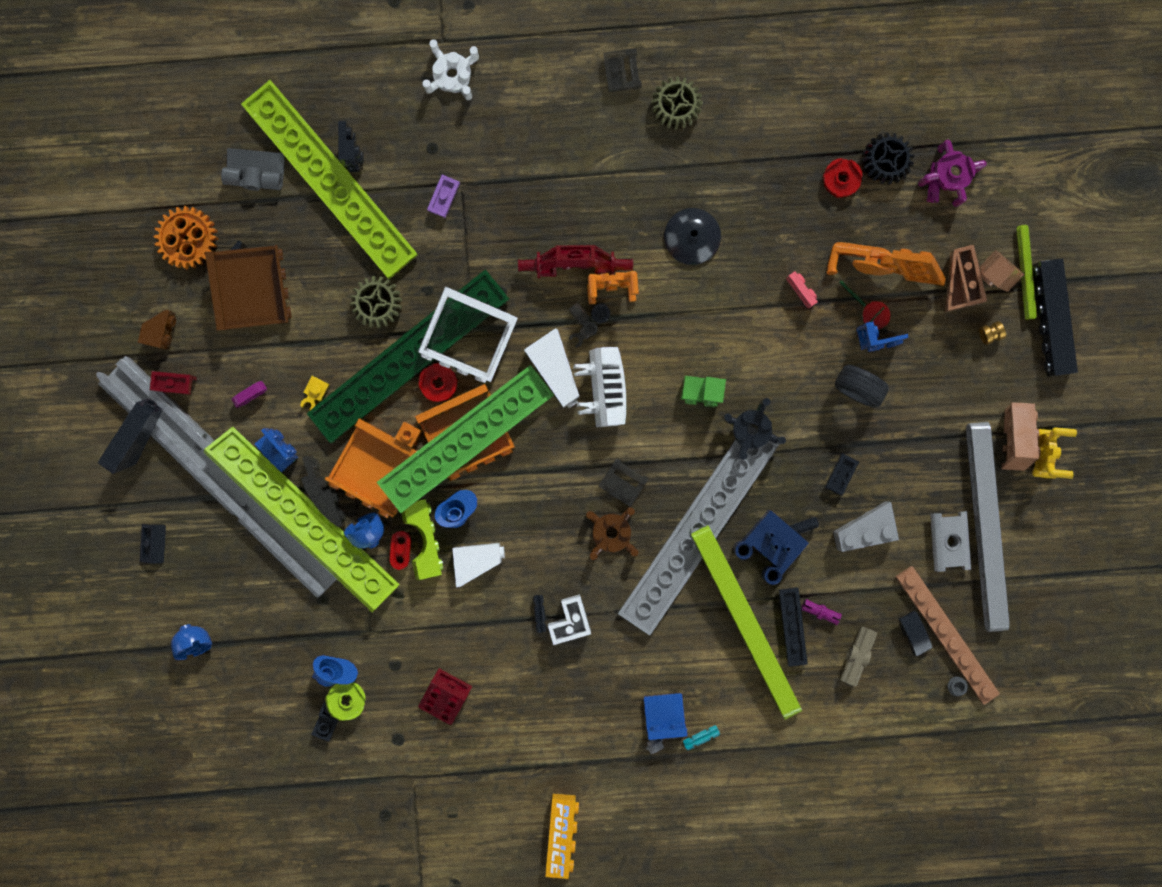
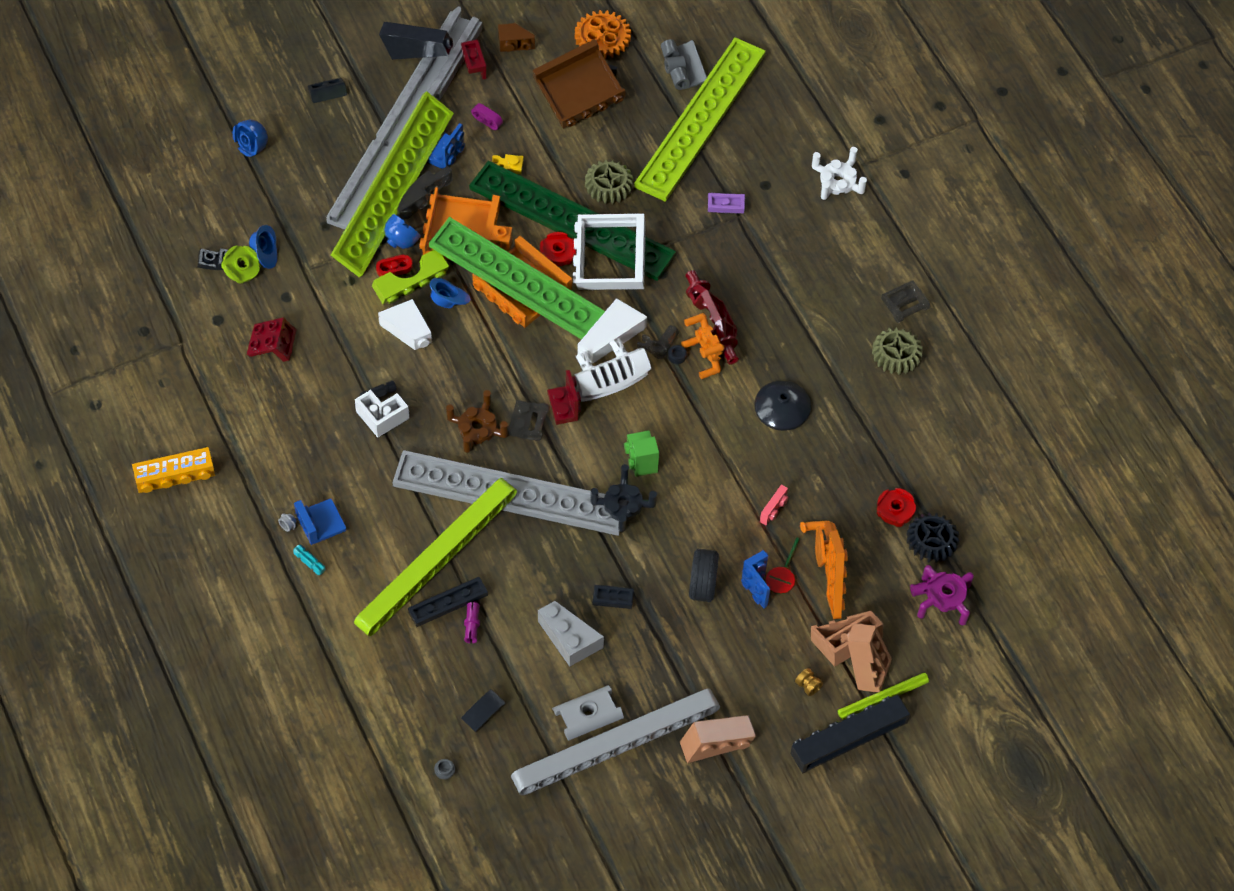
camera: 70 degrees right, 30 degrees down
black plate [338,121,364,172] -> none
dark blue piece [733,510,819,585] -> none
dark tan piece [840,626,877,686] -> none
nougat plate [895,566,1000,705] -> none
yellow plate [1032,427,1077,479] -> none
none -> dark red bracket [547,370,581,425]

